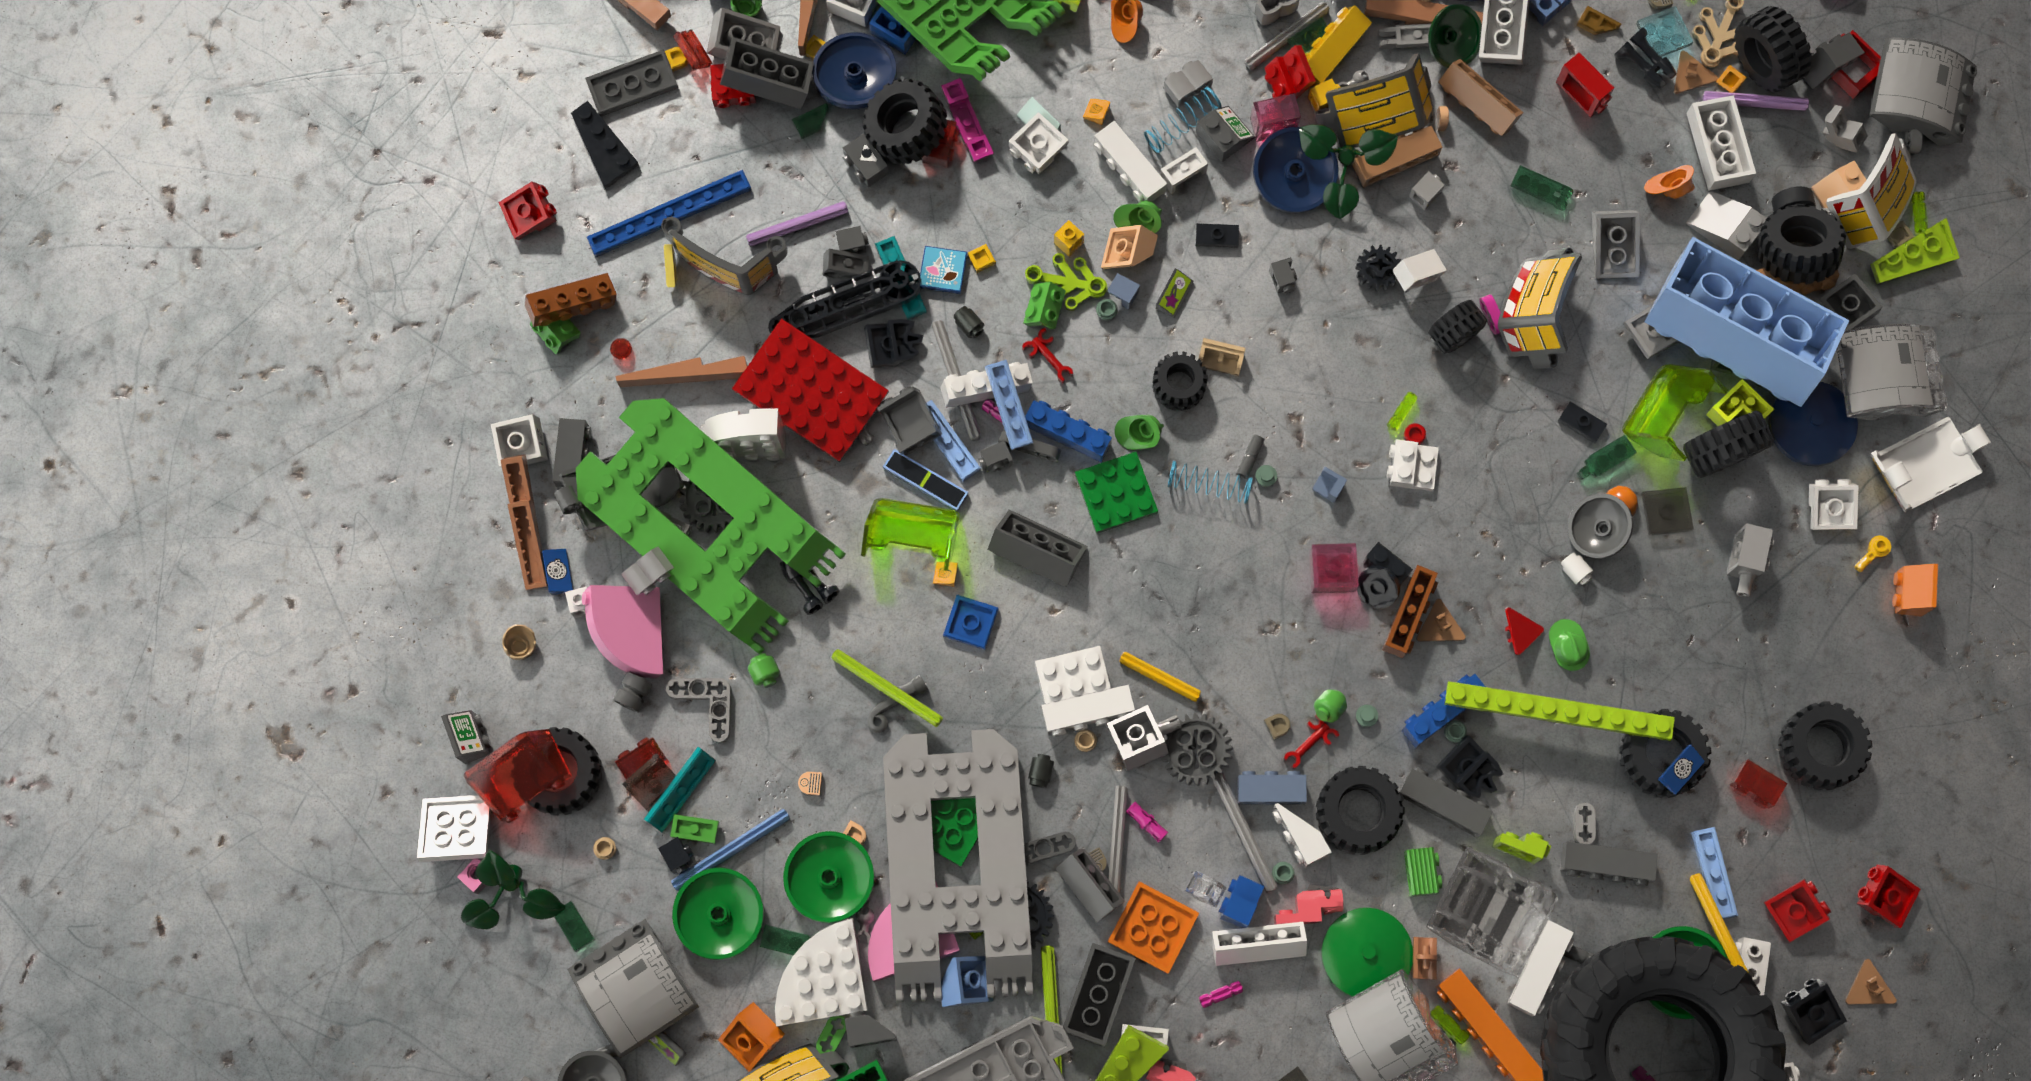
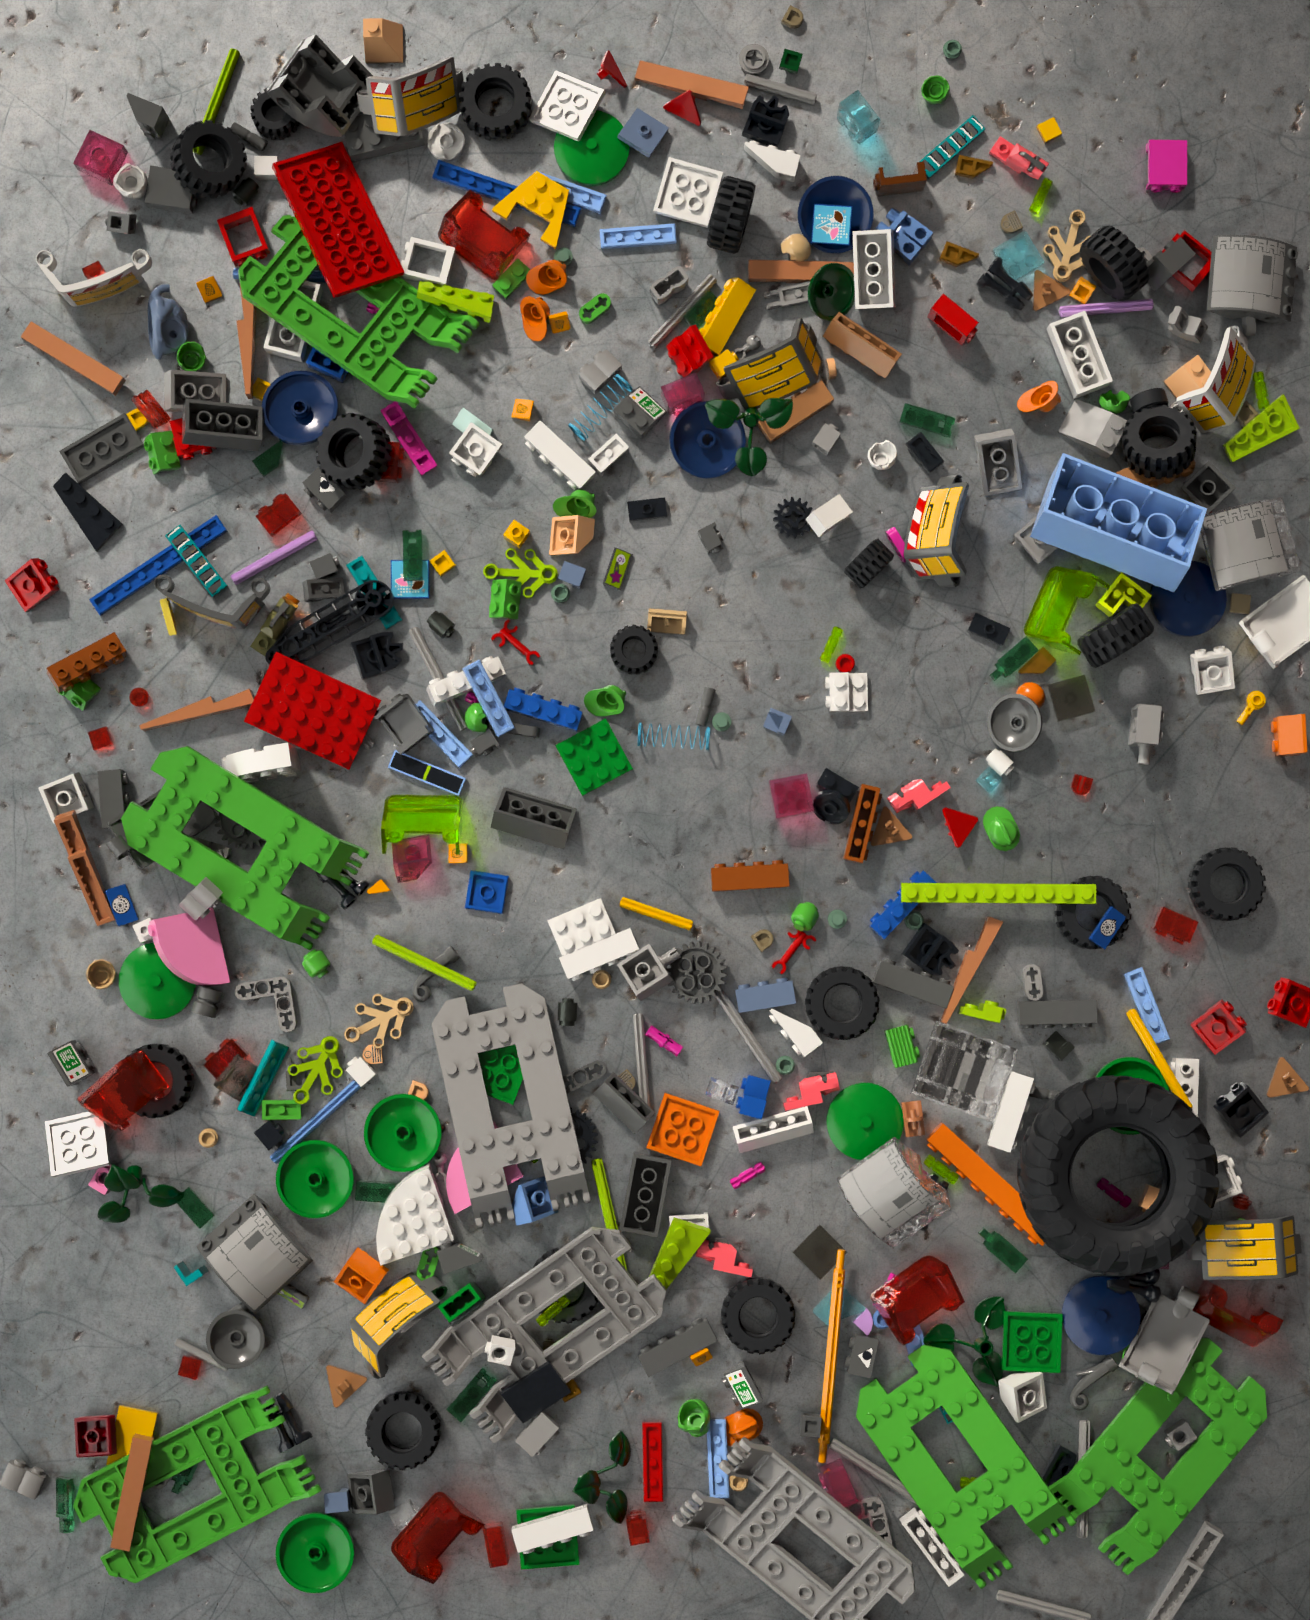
camera: 15 degrees left, 10 degrees up
none -> clear red plate [88,726,113,751]
none -> green dish [119,943,197,1019]
none -> bright green bracket [144,431,181,475]
none -> tile [165,524,228,597]
none -> teal panel [174,1261,209,1287]
none -> olive plate [250,593,300,656]
none -> clear red piece [256,493,302,537]
none -> dark grey plate [286,1057,306,1091]
none -> lime plant [287,1036,343,1104]
none -> tan plant [344,994,414,1049]
none -> white brick [346,1056,377,1087]
none -> light orange slope [367,880,392,894]
none -> clear pink slope [392,834,432,883]
none -> clear green plate [402,529,423,581]
none -> bright green hair [465,703,487,732]
none -> light orange slope [549,311,570,334]
none -> bright green beam [579,293,611,324]
none -> dark orange brick [711,860,789,892]
none -> white hair [868,440,897,470]
none -> coral plate [887,779,951,813]
none -> black plate [905,432,944,474]
none -> nougat slope [940,916,1003,1024]
none -> clear light blue tile [975,766,1003,793]
none -> pearl gold tile [1018,647,1056,674]
none -> pearl dark grey panel [1043,1031,1075,1061]
none -> clear red tile [1071,774,1093,795]
none -> bright green hair [1099,390,1131,414]
none -> dark tan tile [1229,593,1251,615]

